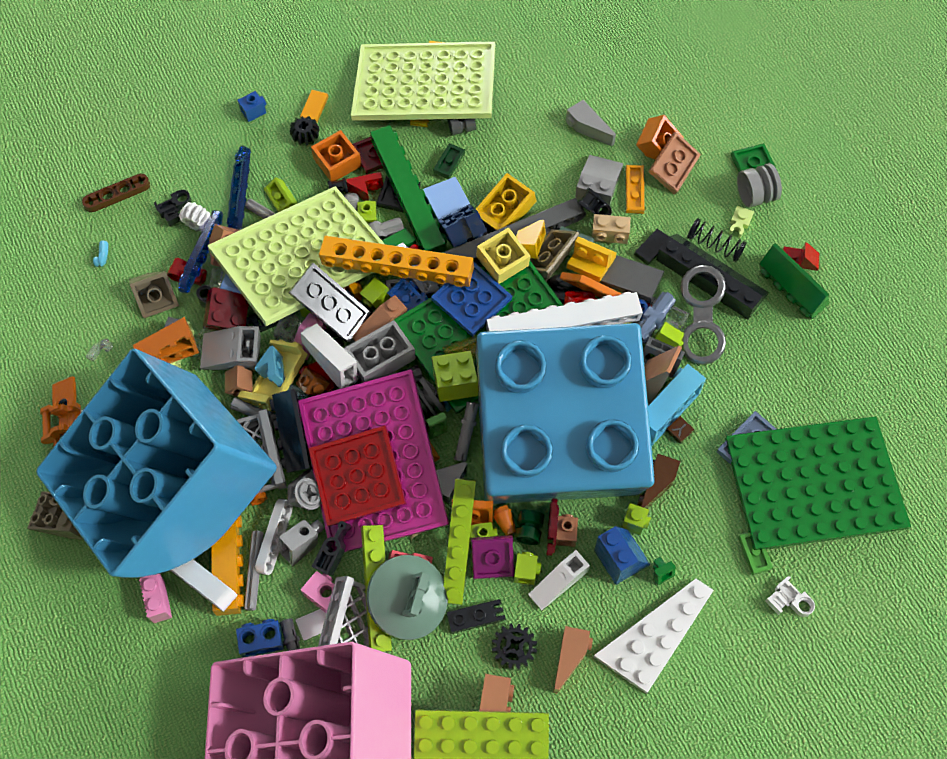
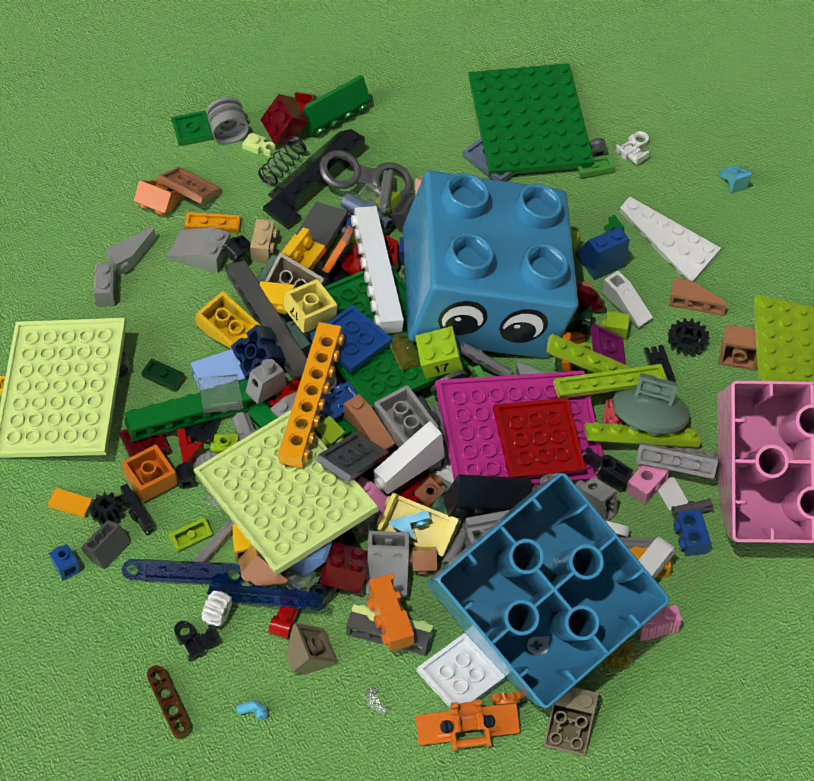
camera: 90 degrees left, 10 degrees down
none -> dark grey brick [81,520,131,569]
none -> light grey brick [94,263,116,307]
none -> black hinge [119,483,152,535]
none -> clear tile [198,374,243,413]
none -> light grey torso [246,359,287,404]
none -> dark red brick [260,94,308,145]
none -> light grey axle [378,169,394,212]
none -> lime plate [553,364,667,398]
none -> flat silver wheel [589,138,608,157]
none -> medium azure slope [719,165,752,193]

